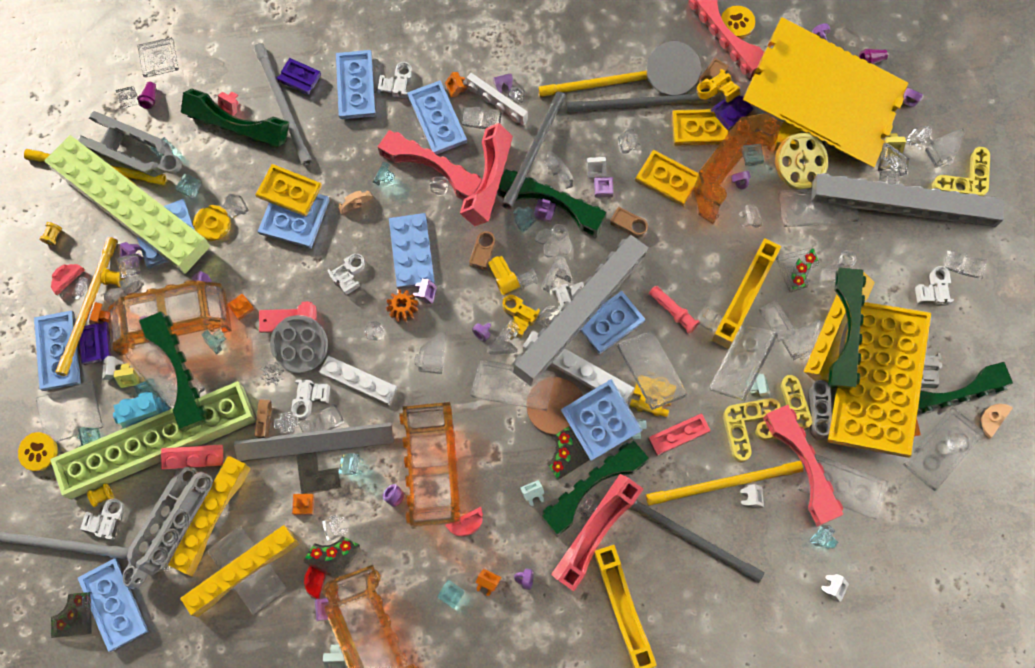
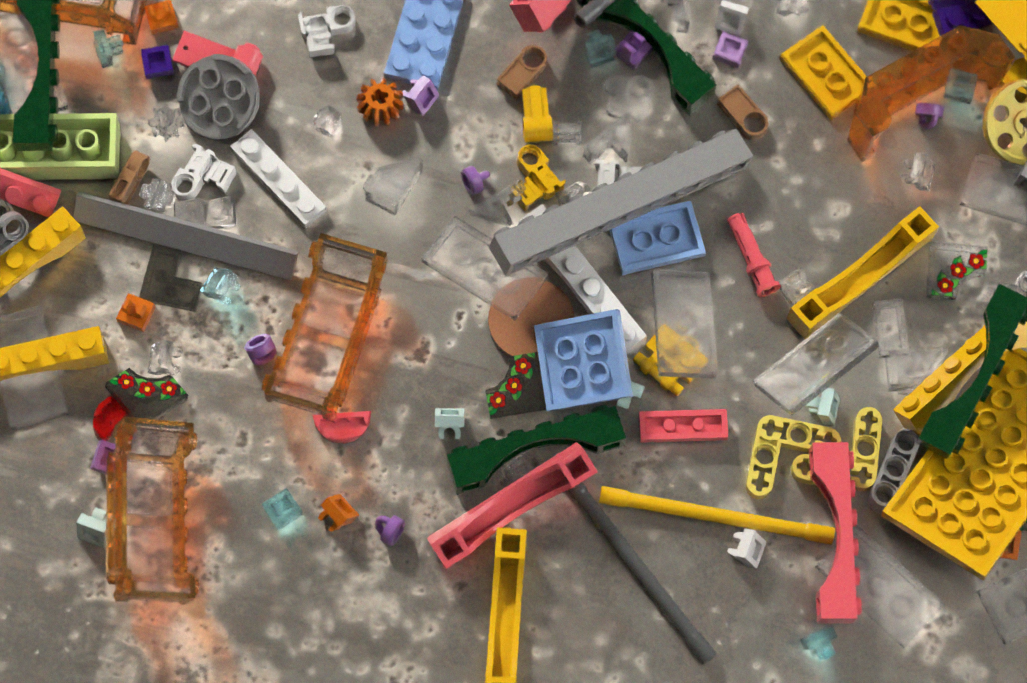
camera: 15 degrees right, 0 degrees up
none -> dark purple plate [141,45,174,79]

